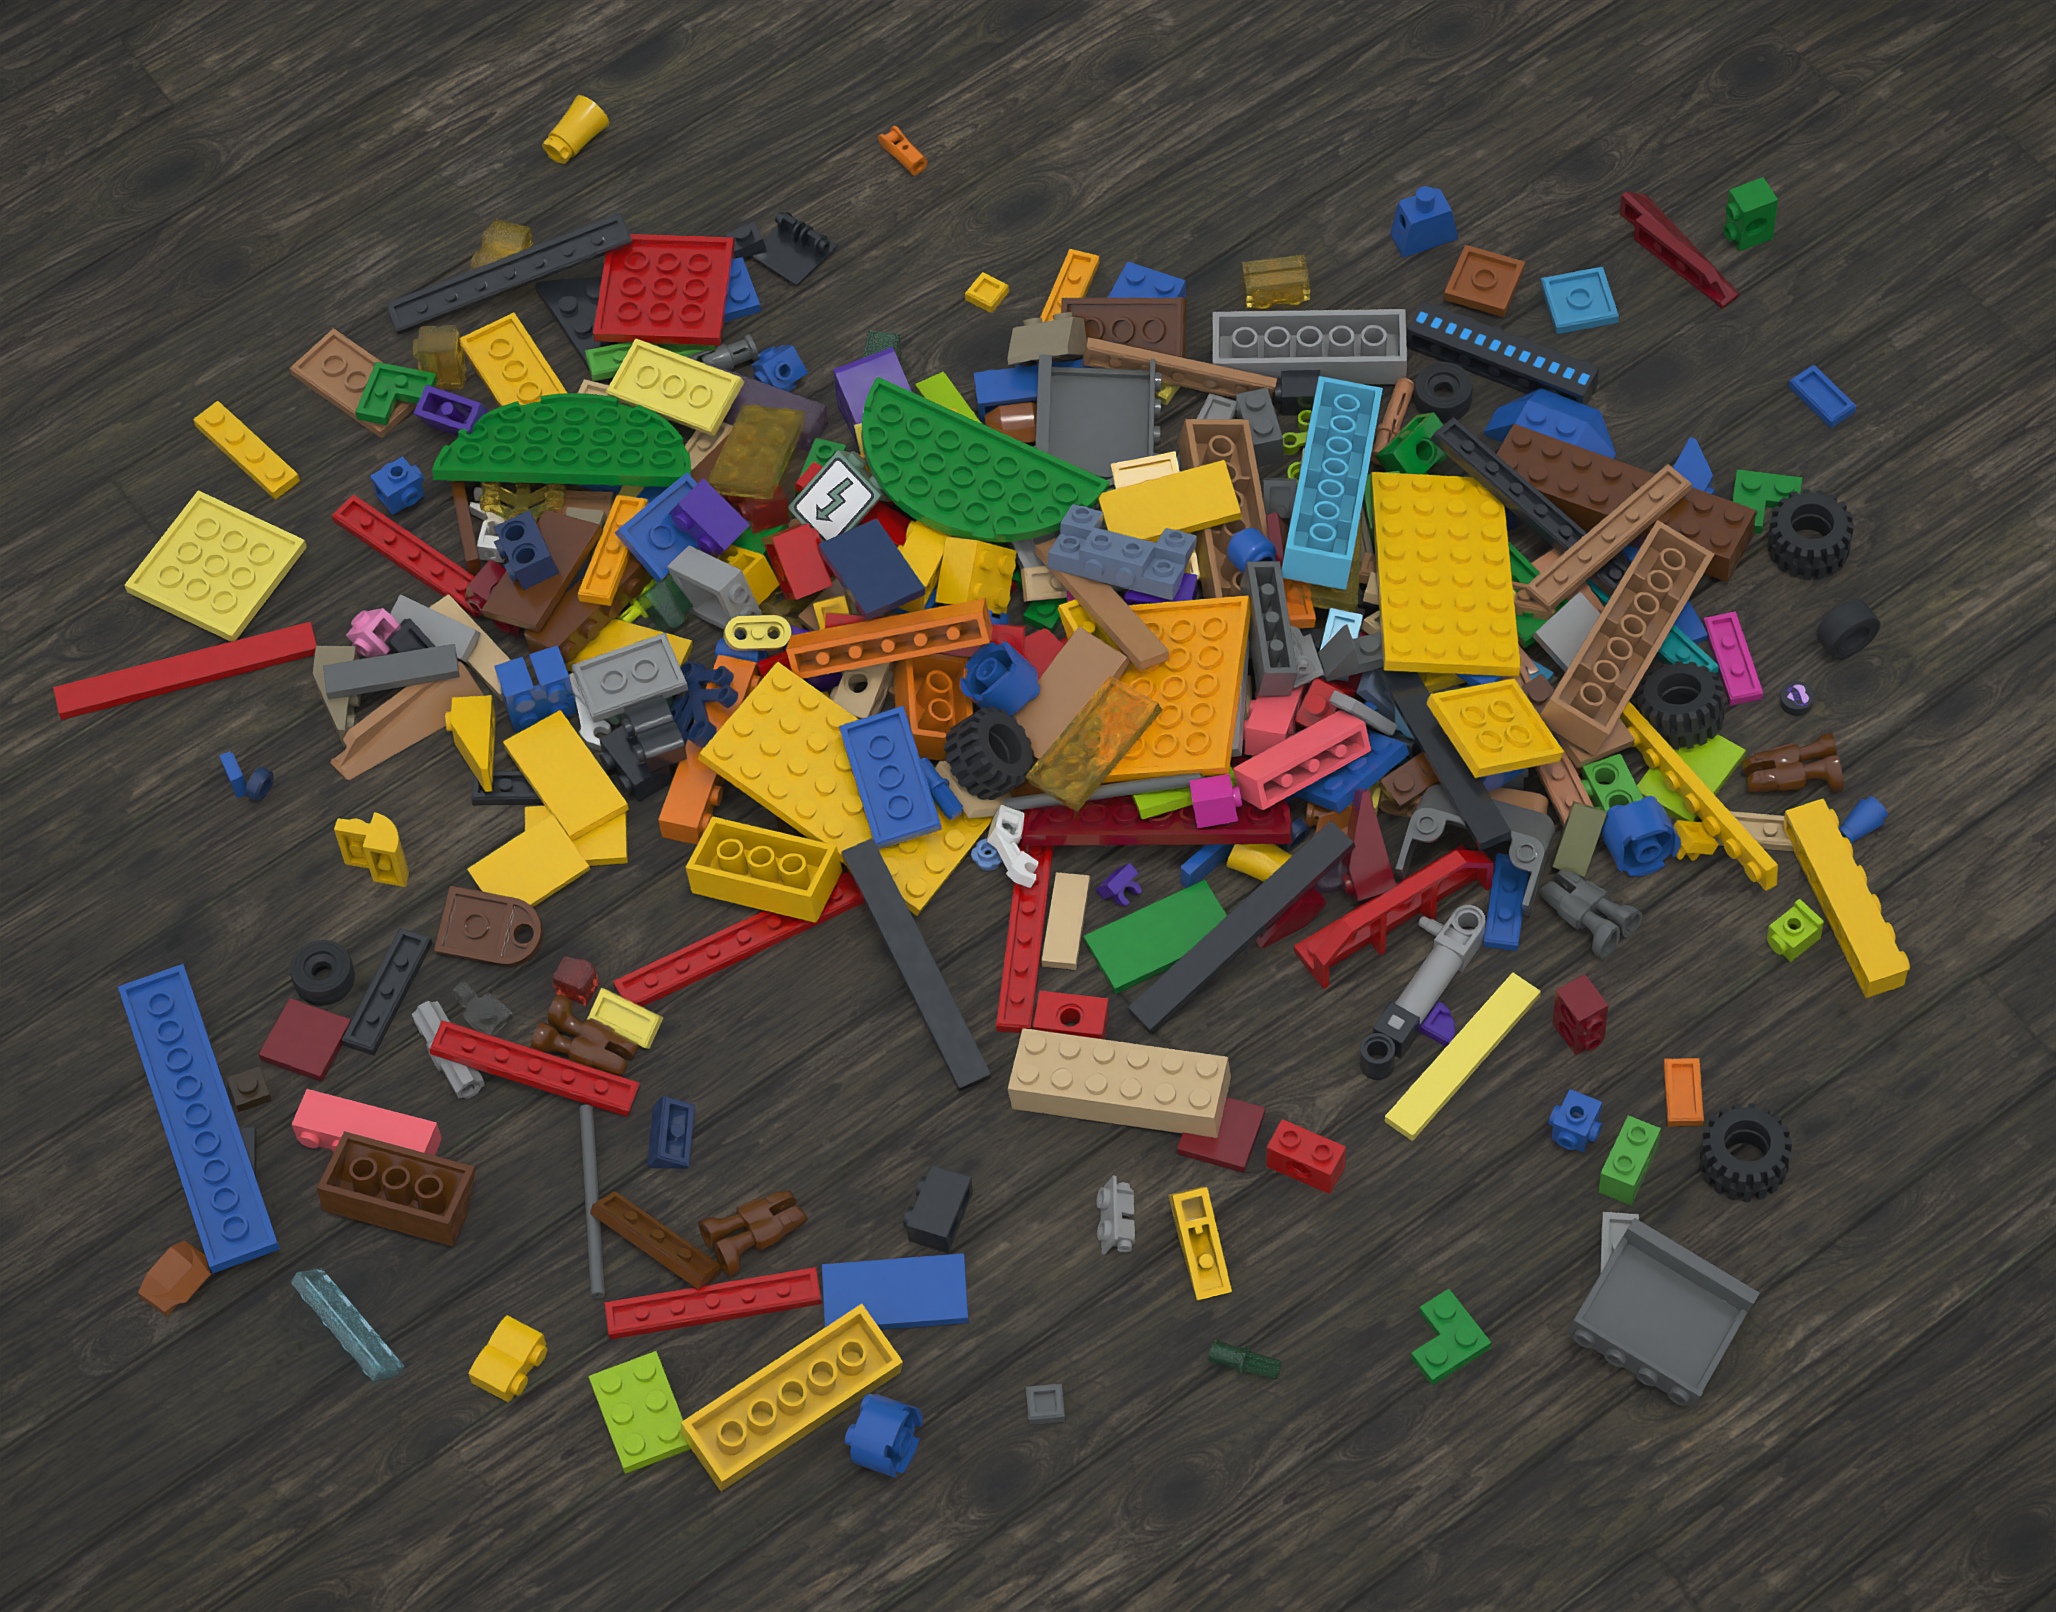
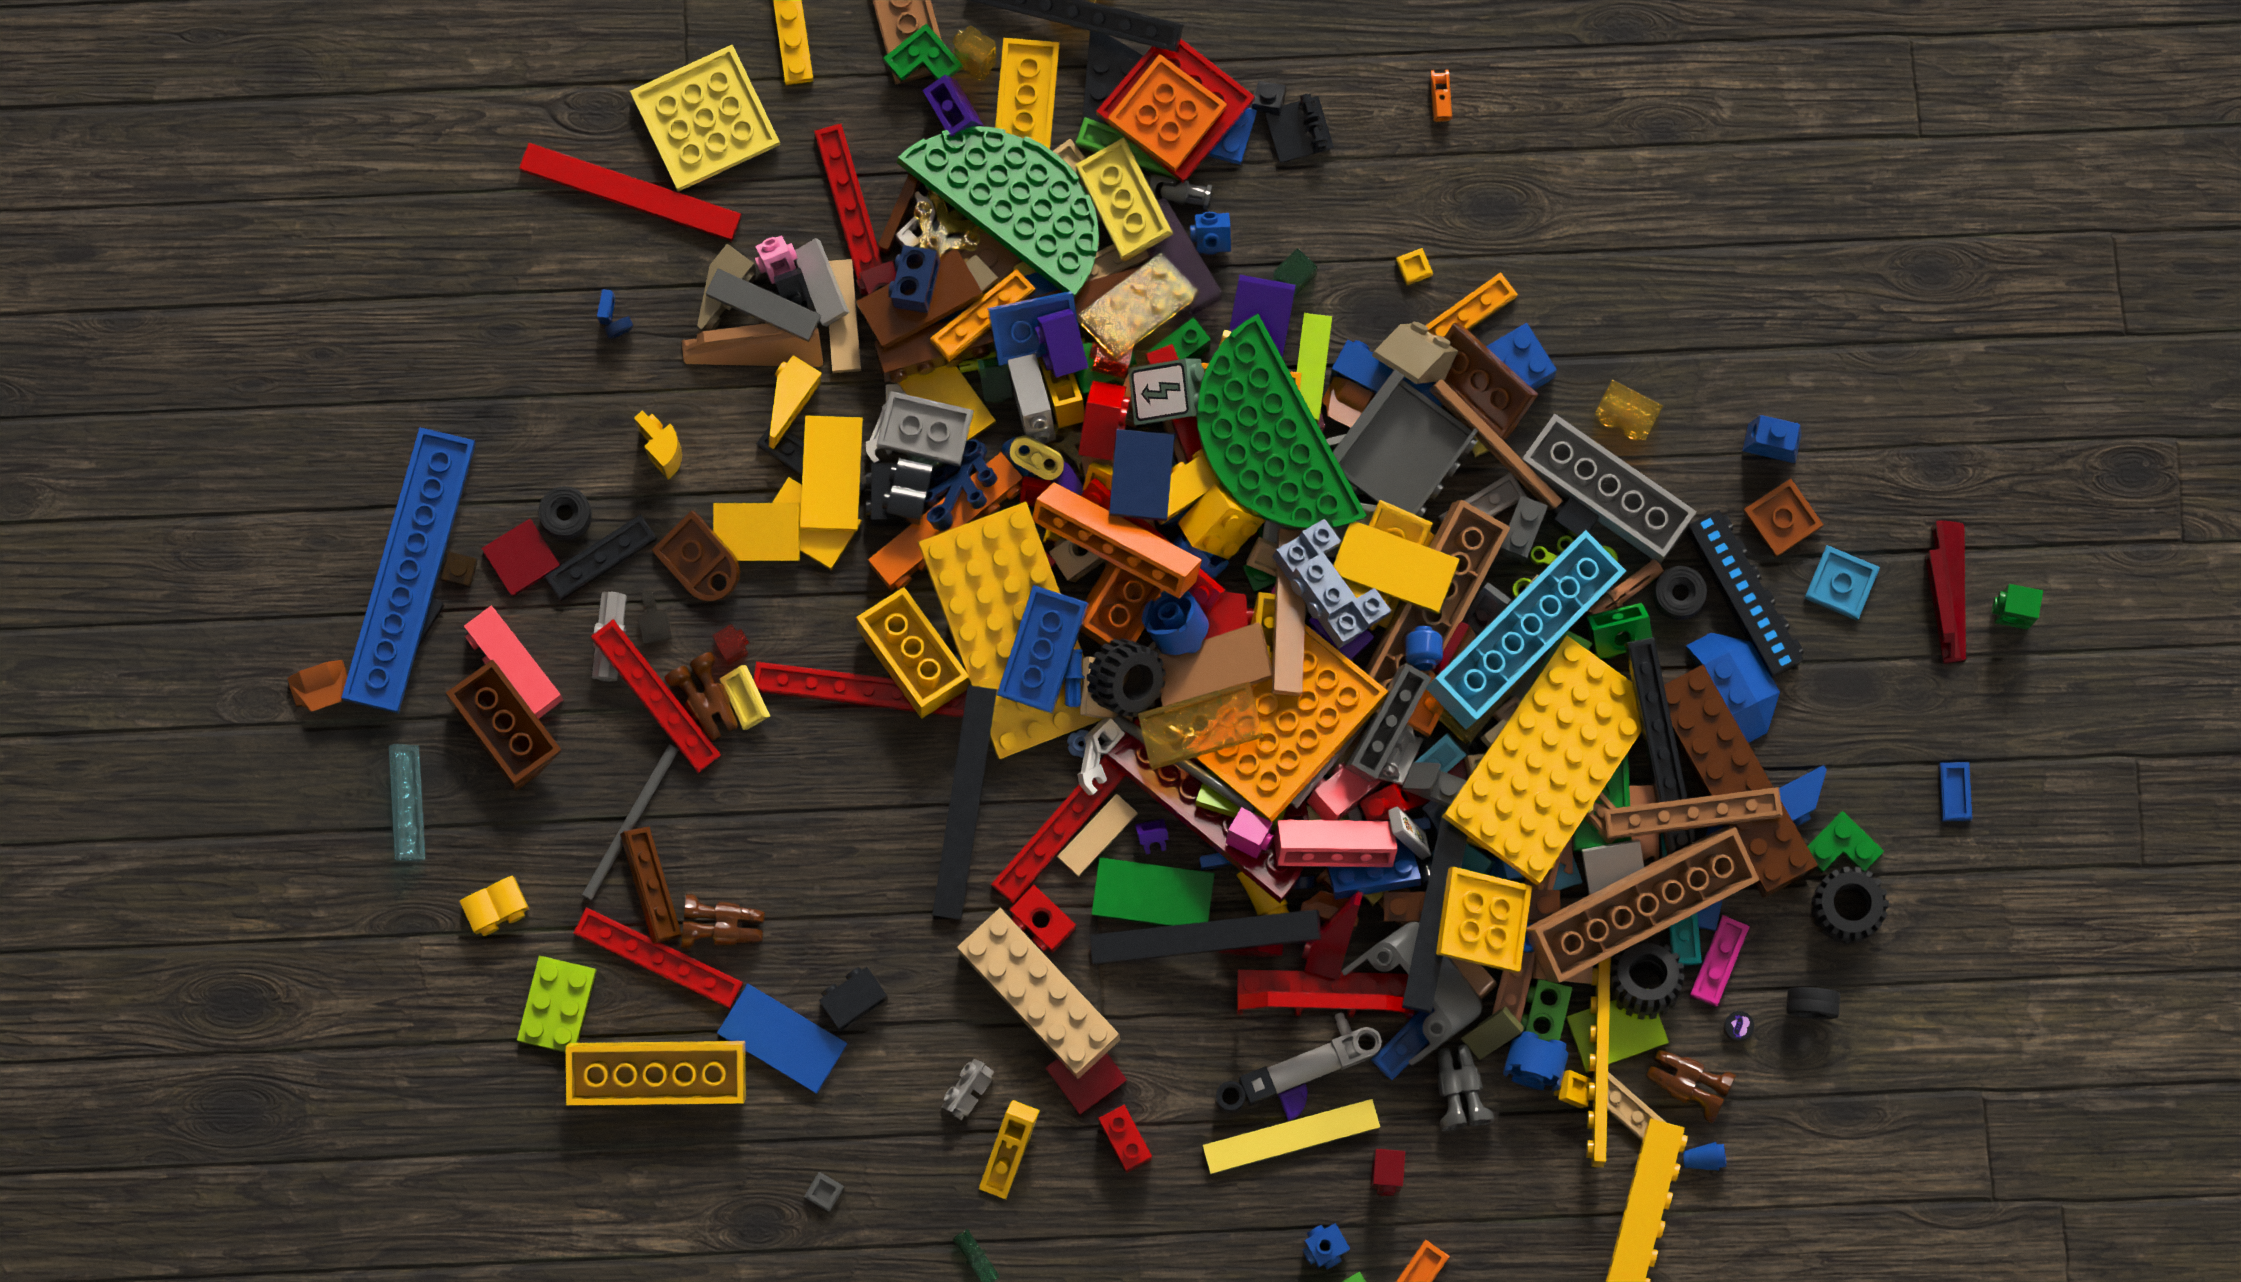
camera: 30 degrees right, 20 degrees up
blue brick [370,456,425,515] -> none
blue piece [494,645,578,733] -> none
dark blue slope [647,1096,695,1169] -> none
blue brick [845,1393,923,1478] -> none
lime brick [1767,899,1824,962] -> none
none -> orange plate [1108,54,1227,171]

